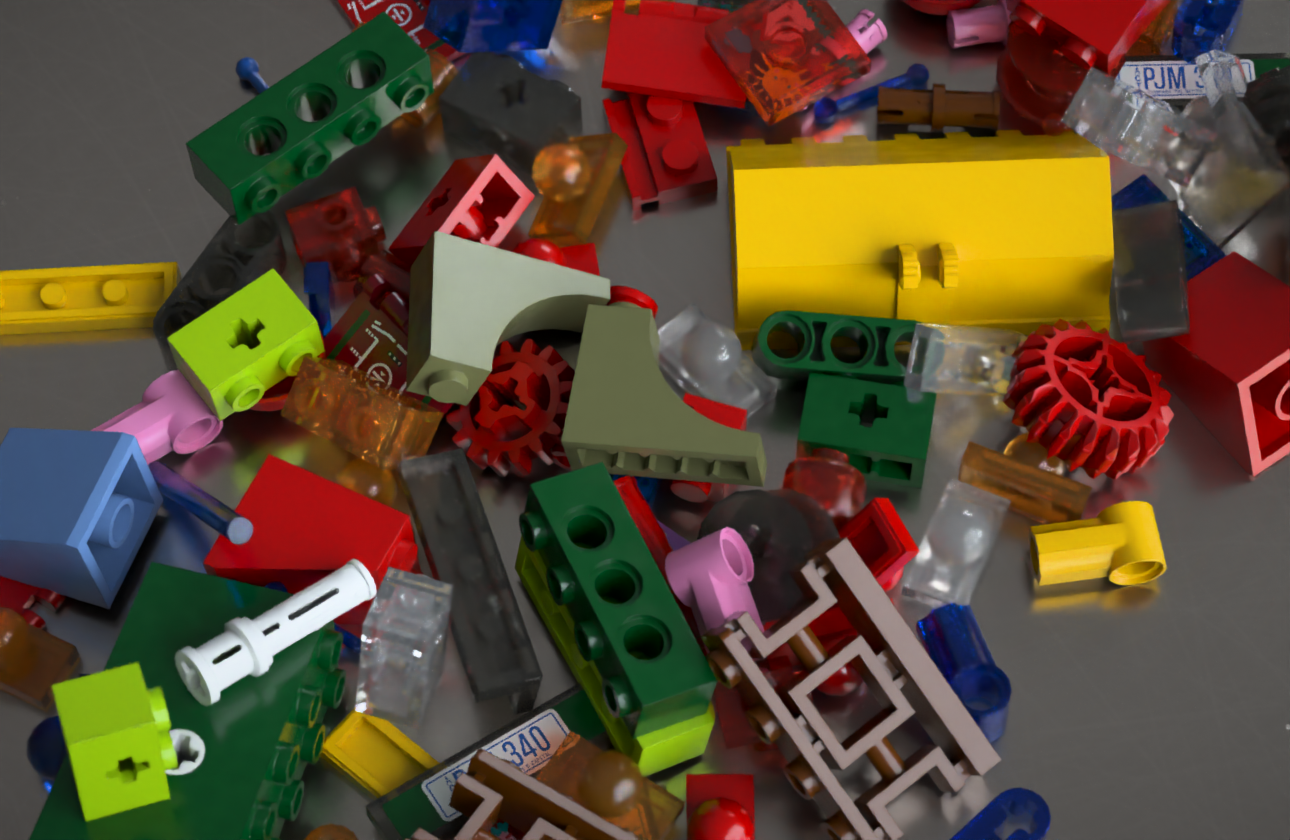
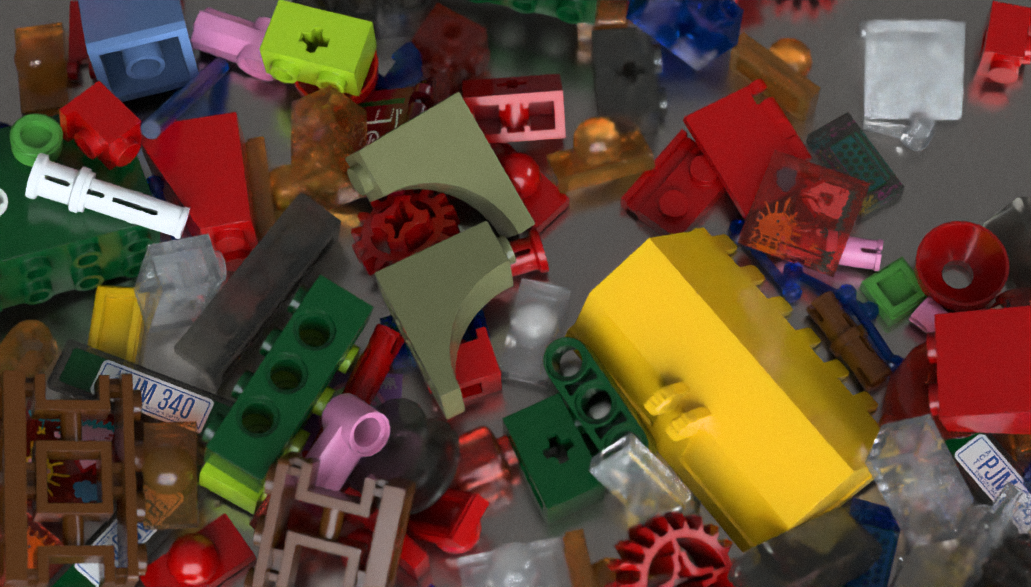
camera: 55 degrees right, 5 degrees up
none -> bright green tile [10,113,63,167]
none -> red brick [59,81,141,170]
none -> clear blue hinge [727,219,802,302]
none -> clear blue hinge [837,284,907,377]
none -> bright green tile [859,256,927,327]

